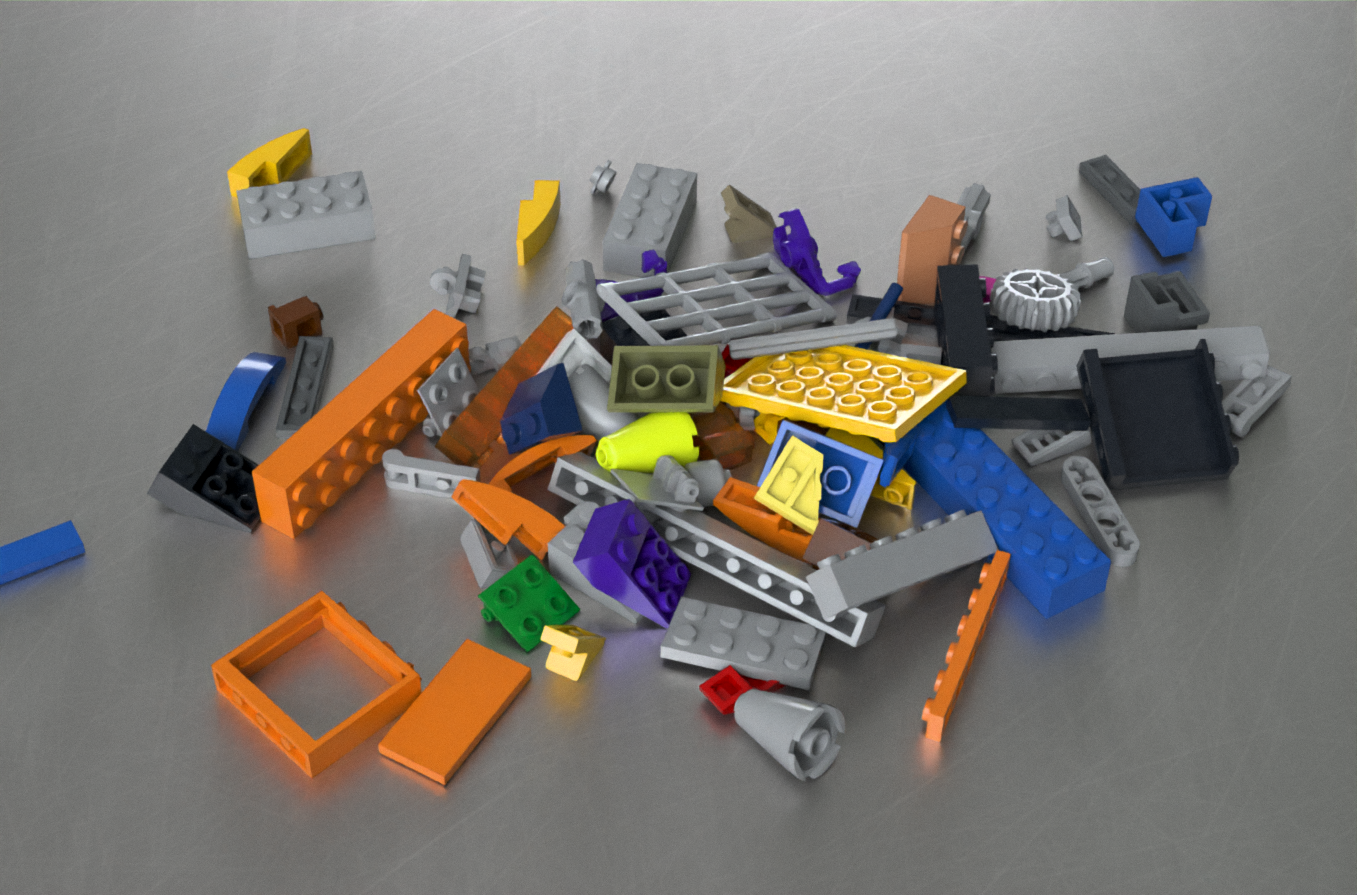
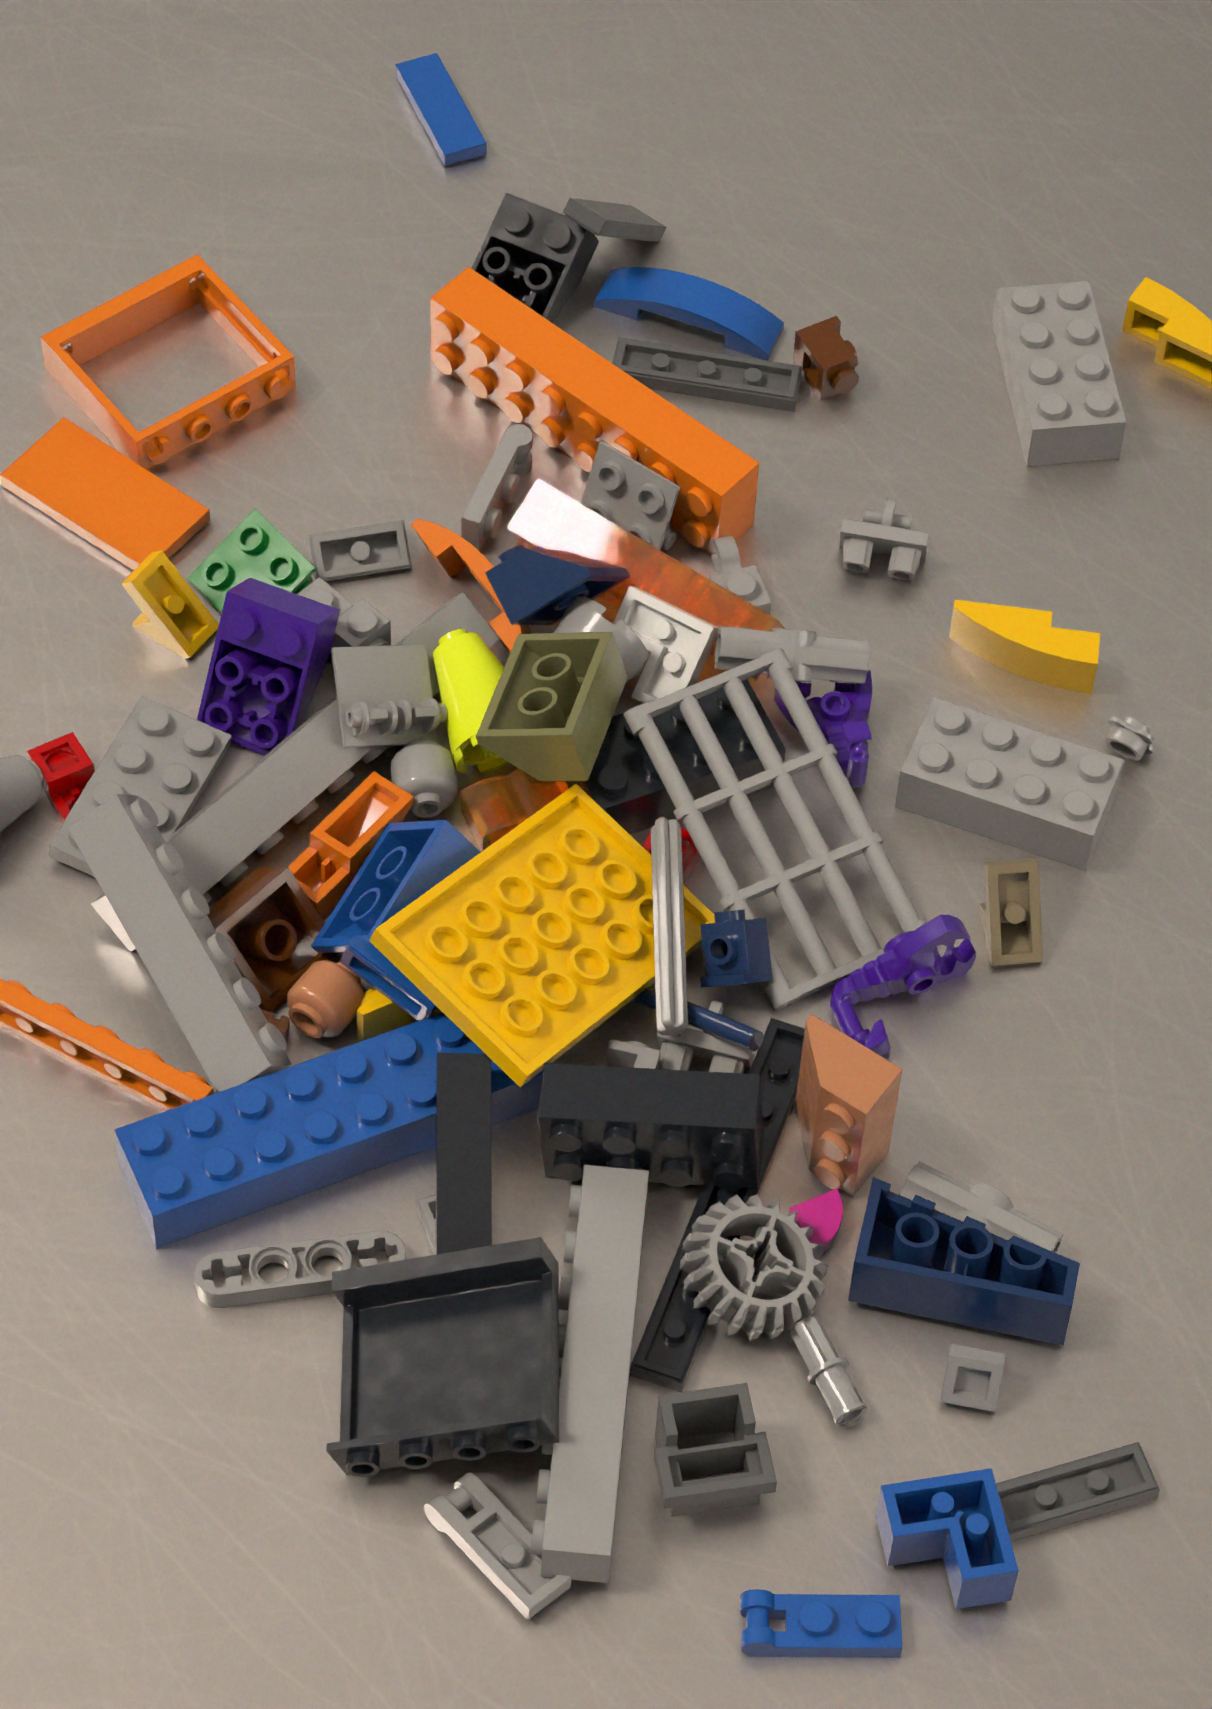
camera: 95 degrees right, 10 degrees up
orange slope [451,479,566,561] -> none
light yellow wing [753,436,823,535] -> none
none -> nougat head [287,960,364,1038]
none -> dark grey tile [563,198,667,242]
none -> dark blue brick [700,909,773,988]
none -> blue plate [740,1589,902,1658]
none -> dark blue wedge [848,1177,1080,1345]

